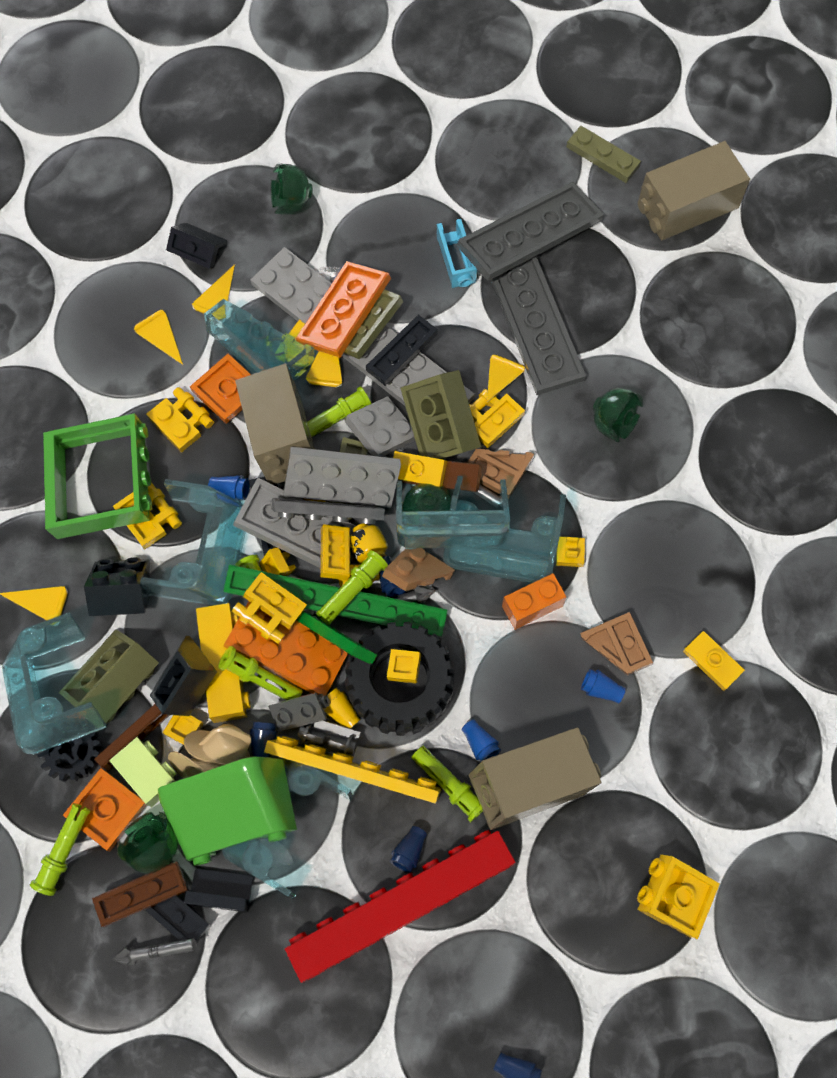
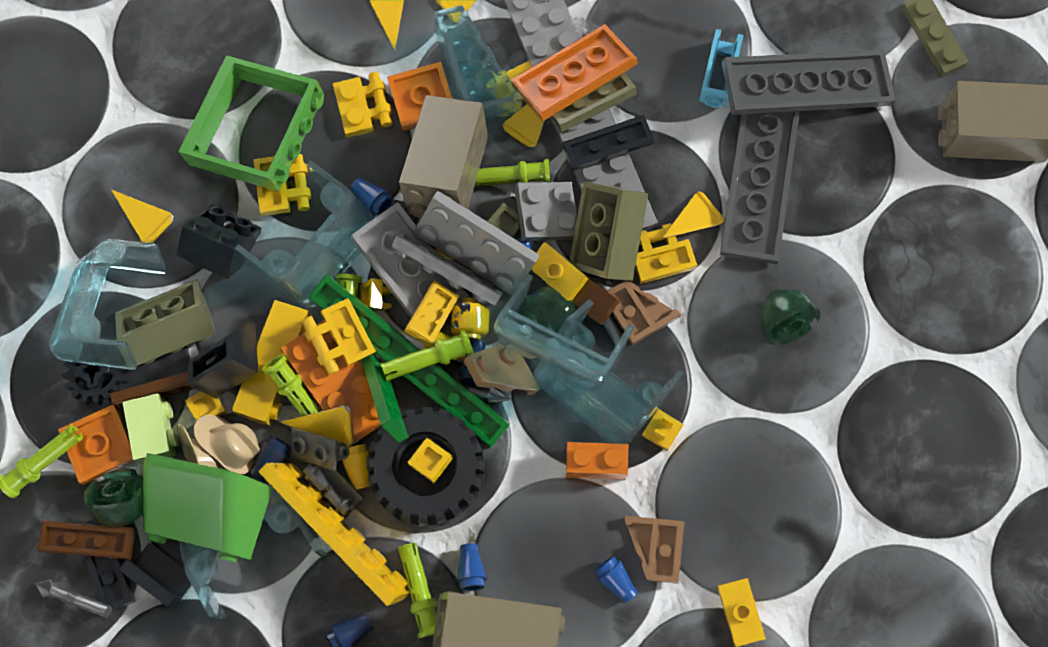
camera: 30 degrees right, 5 degrees up
none -> yellow sticker [281,406,353,447]

